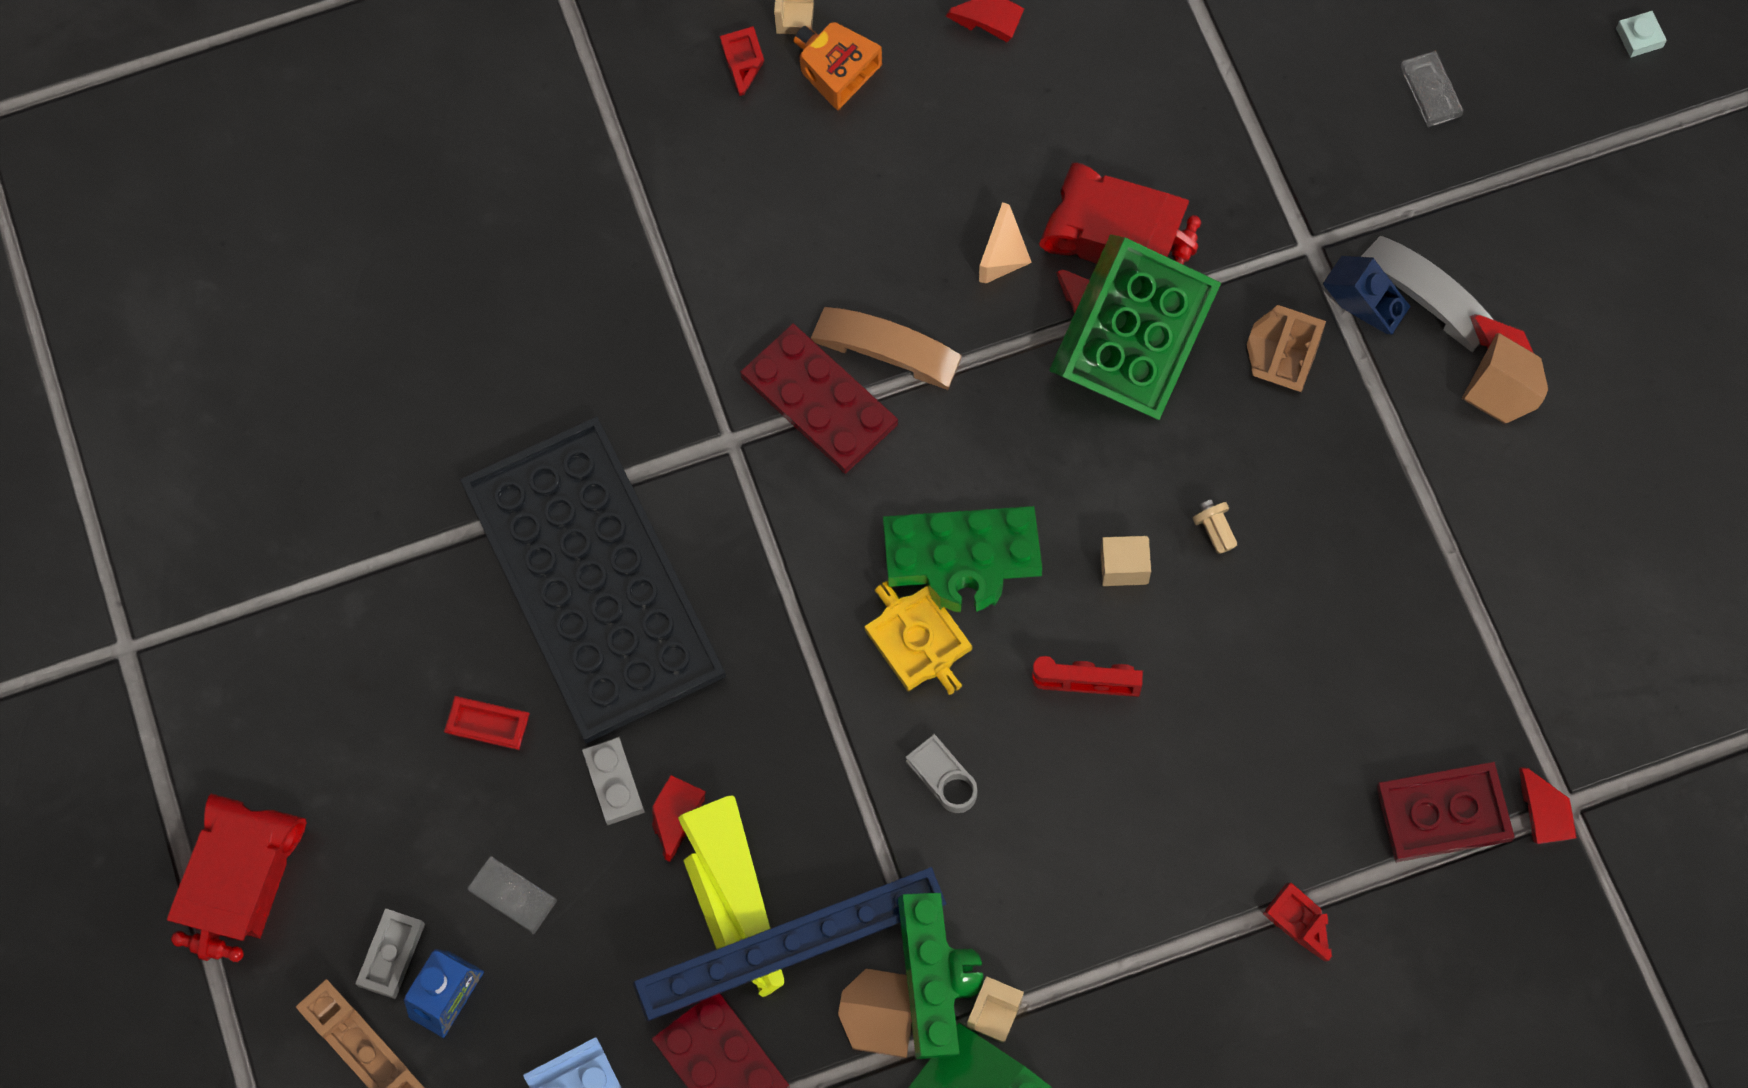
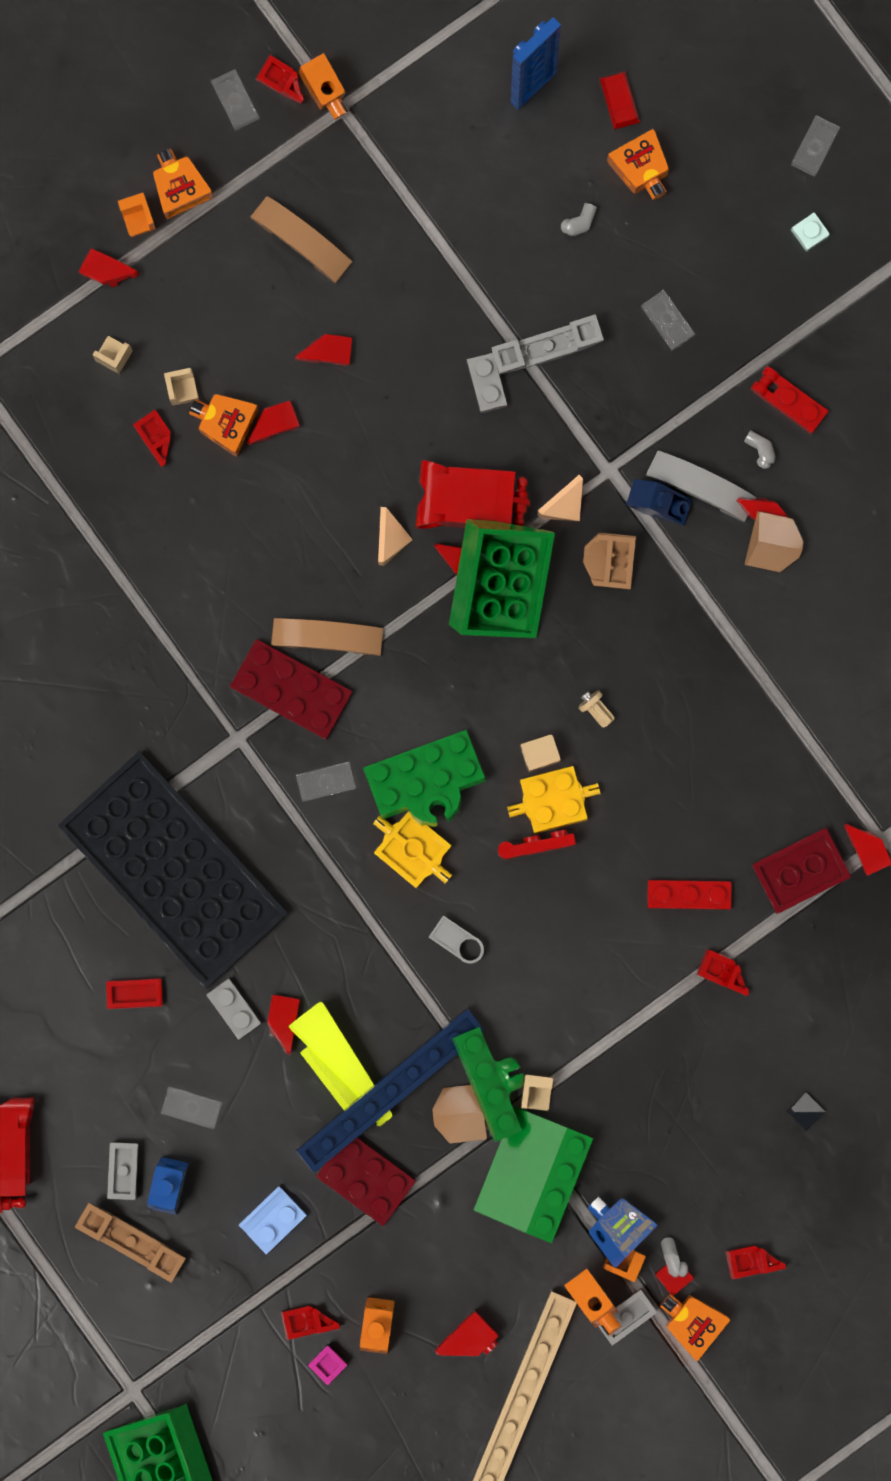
camera: 15 degrees left, 15 degrees up
none -> red slope [247,401,300,445]
none -> clear plate [296,762,356,802]
none -> light grey plate [467,353,507,413]
none -> light grey slope [491,314,604,374]
none -> yellow plate [507,766,600,834]
none -> light nougat slope [538,475,583,521]
none -> red plate [647,880,731,910]
none -> light grey arm [744,430,776,469]
none -> red plate [750,366,828,434]

